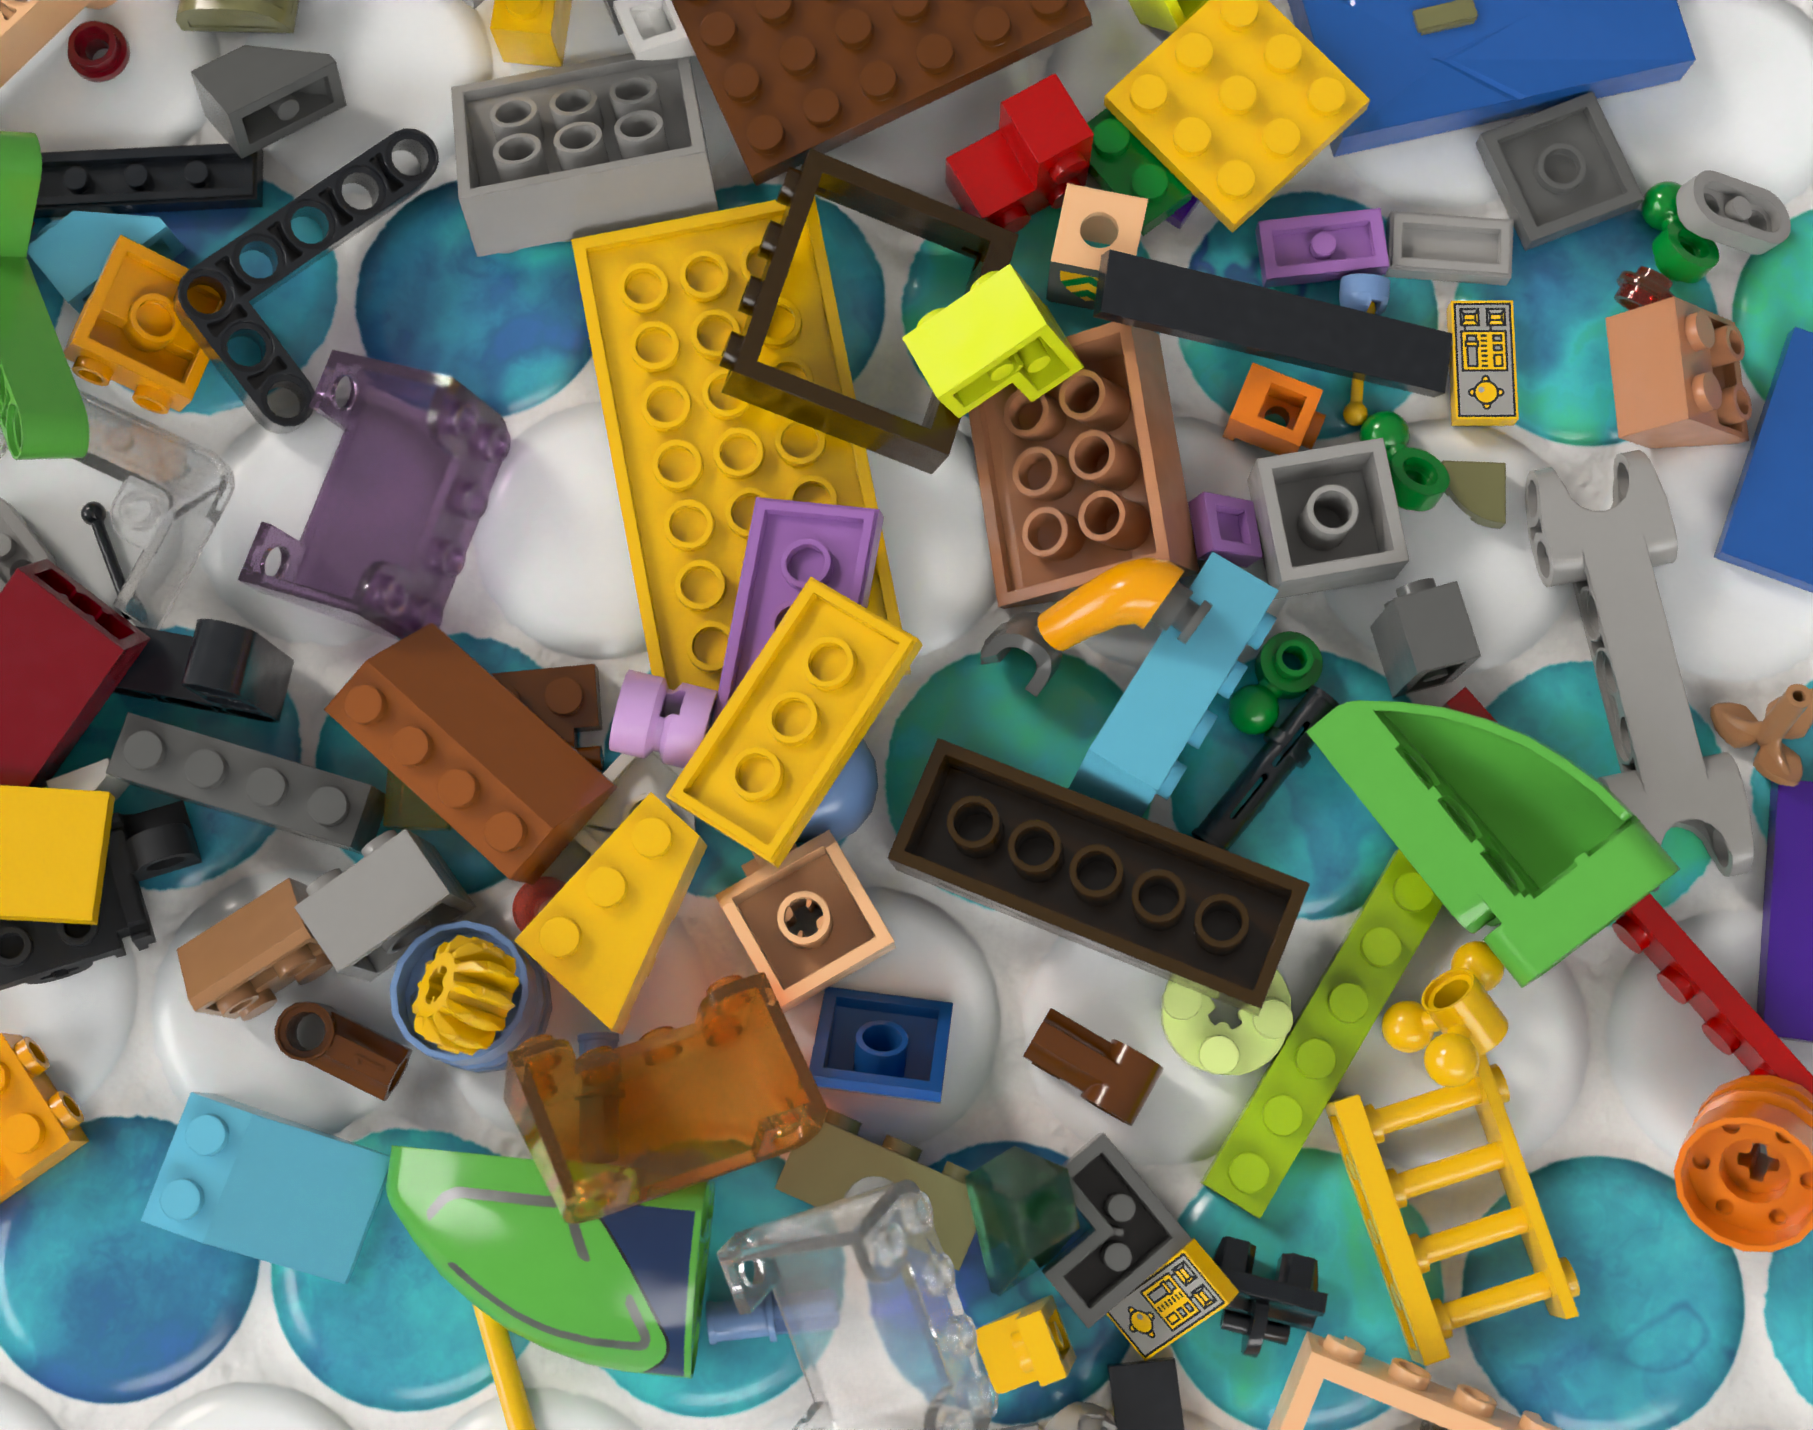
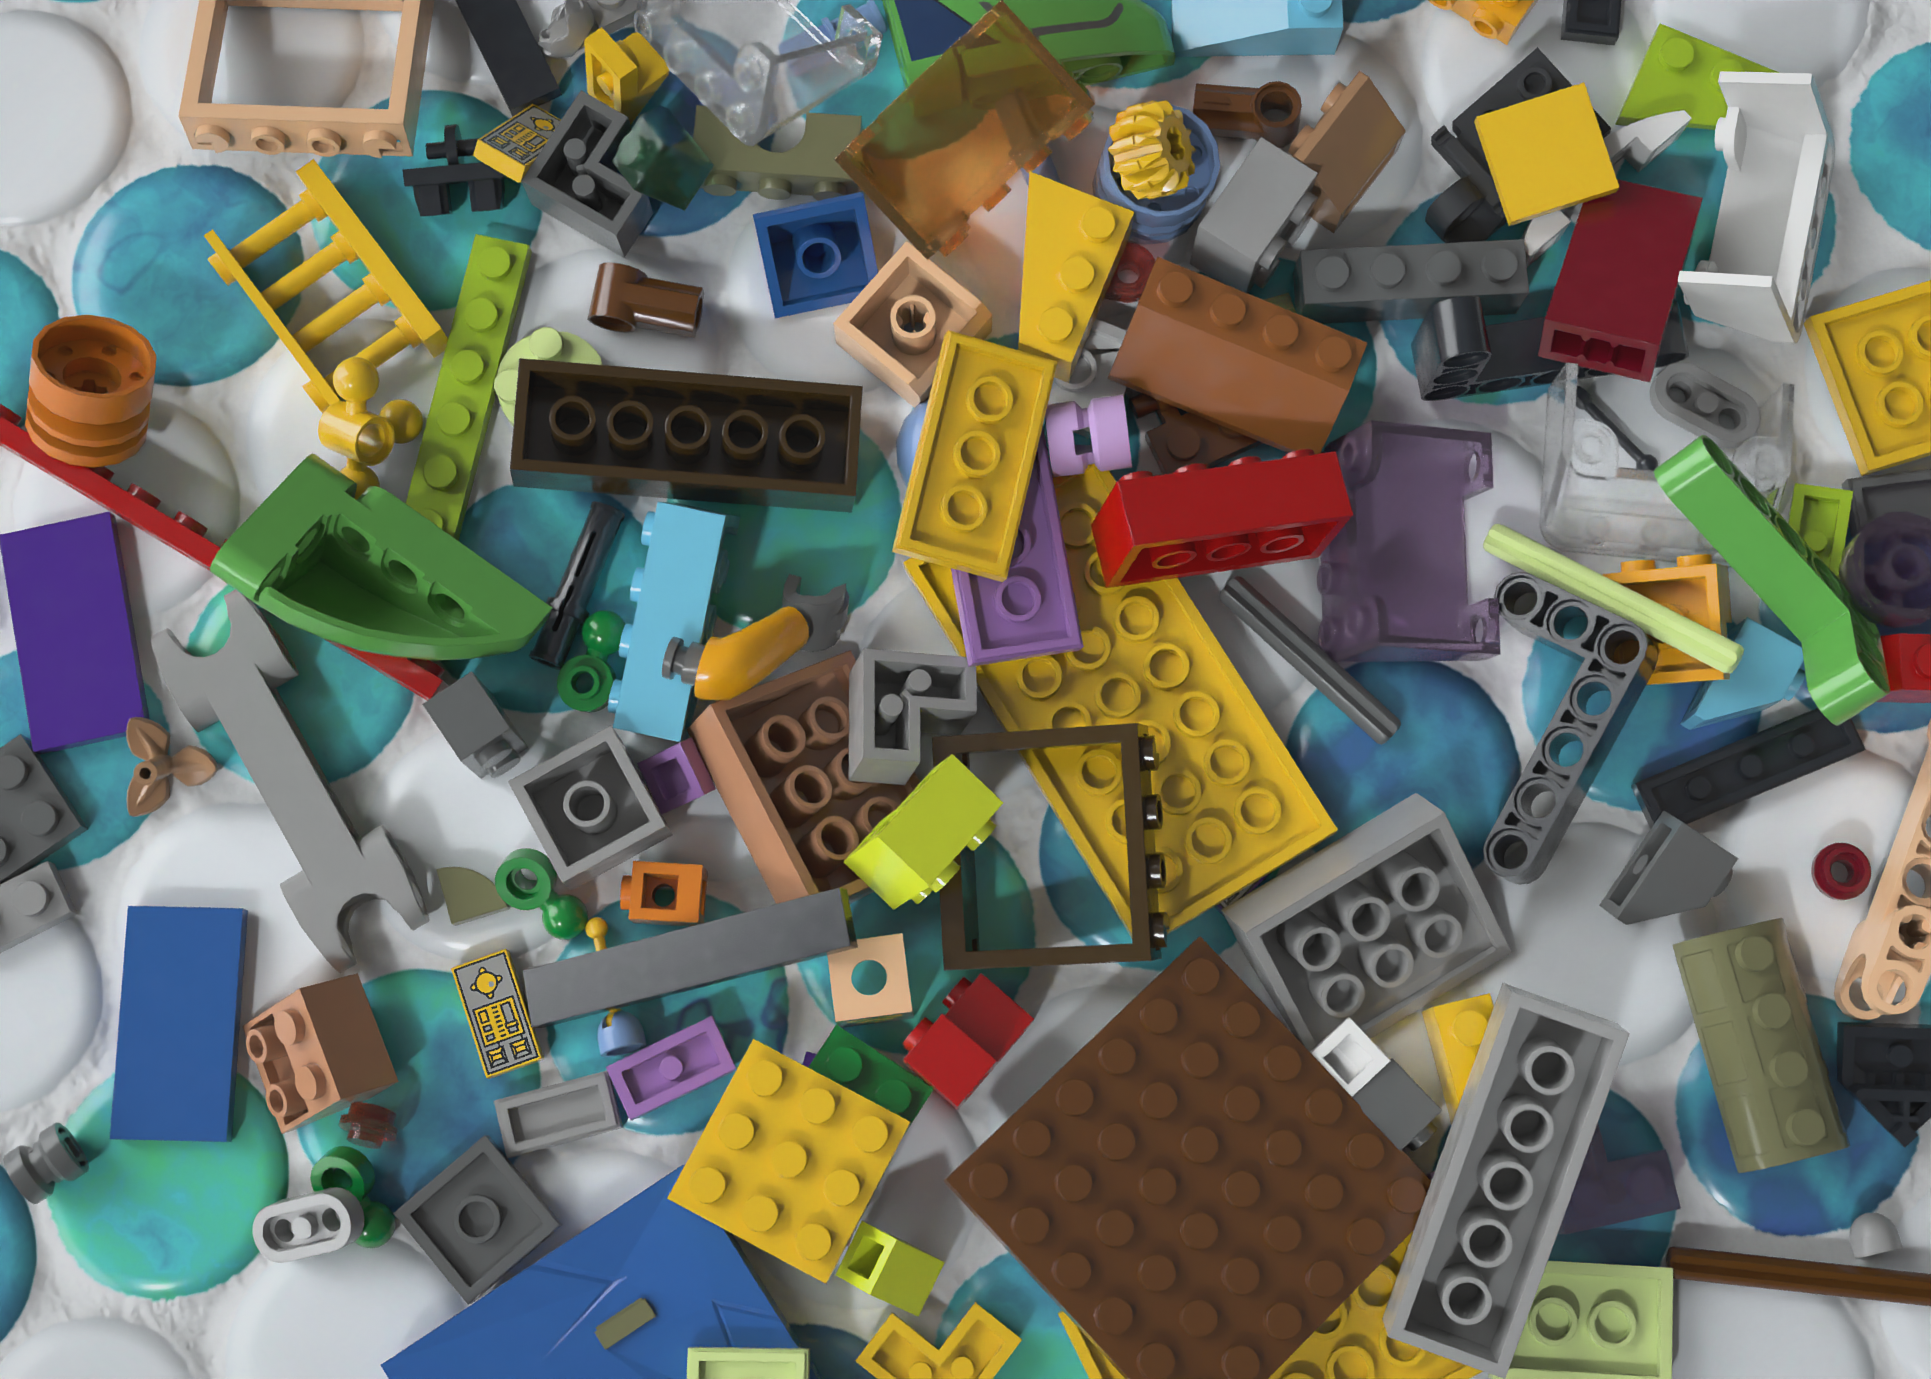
camera: 155 degrees right, 0 degrees up
none -> light grey brick [849,648,977,785]
none -> red brick [1091,449,1353,588]
none -> dark grey axle [1219,576,1401,745]
none -> yellowish green axle [1483,524,1744,673]

